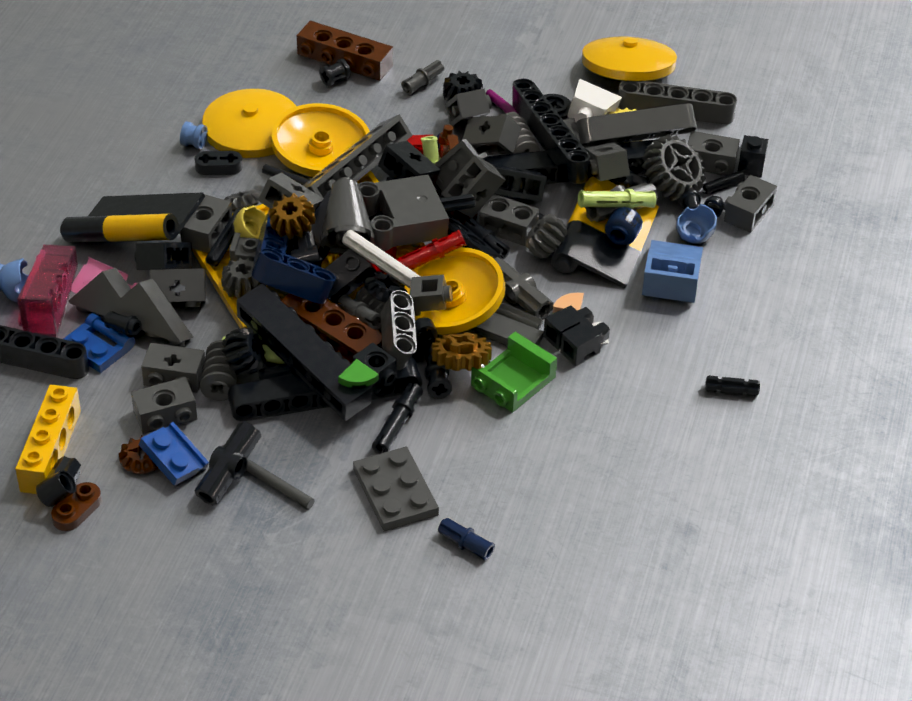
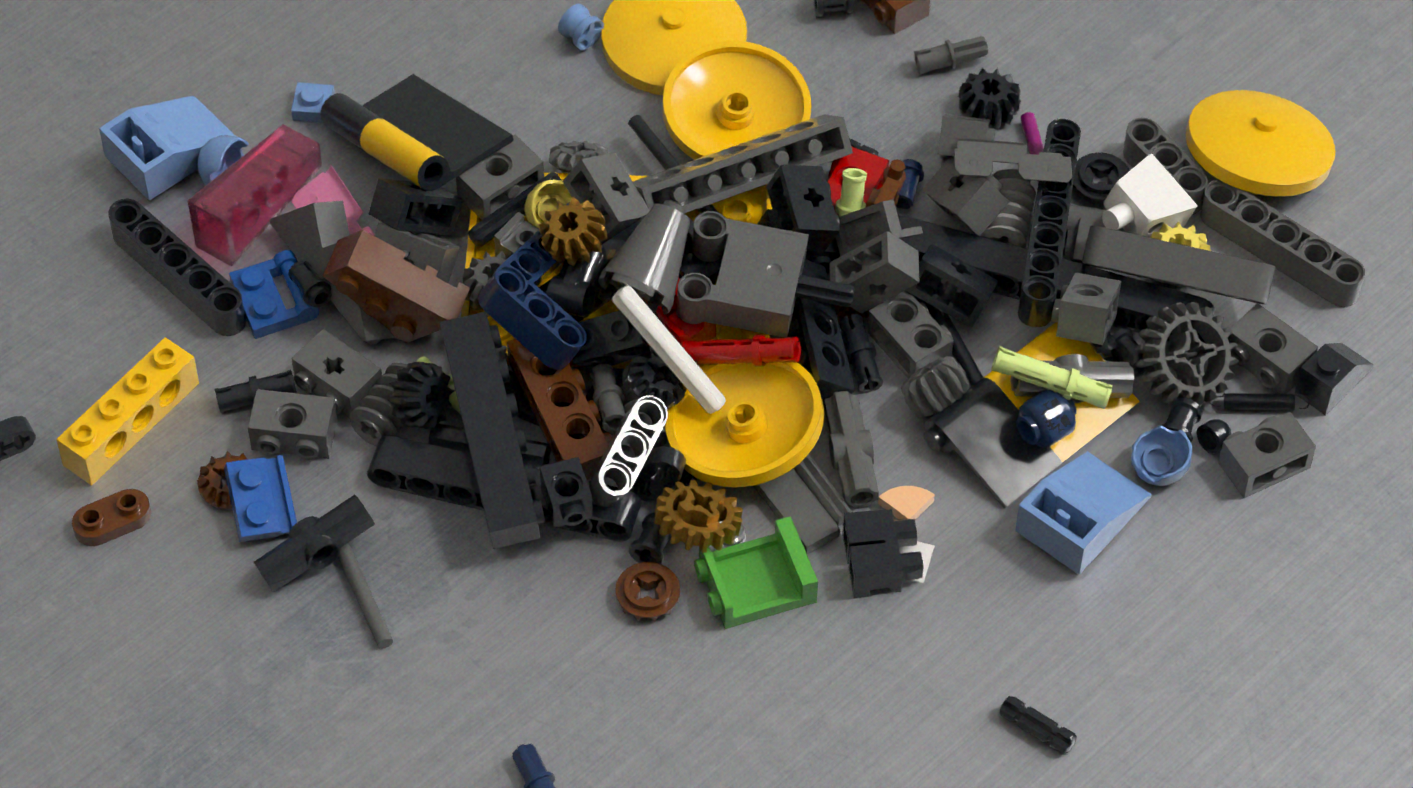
camera: 30 degrees right, 10 degrees up
black piece [36,456,81,507] -> none
black beam [194,151,243,175] -> none
bright green tile [338,359,379,387] -> none
dark grey plate [353,446,439,531] -> none
black pin [372,383,423,454] -> none
dark grey brick [410,275,453,316] -> none
none -> black pin [215,369,297,413]
none -> medium blue plate [291,82,335,123]
none -> reddish brown wedge [323,230,470,343]
none -> reddish brown gear [615,562,680,621]
none -> dark grey piece [954,138,1072,183]
none -> dark grey beam [1123,118,1208,215]

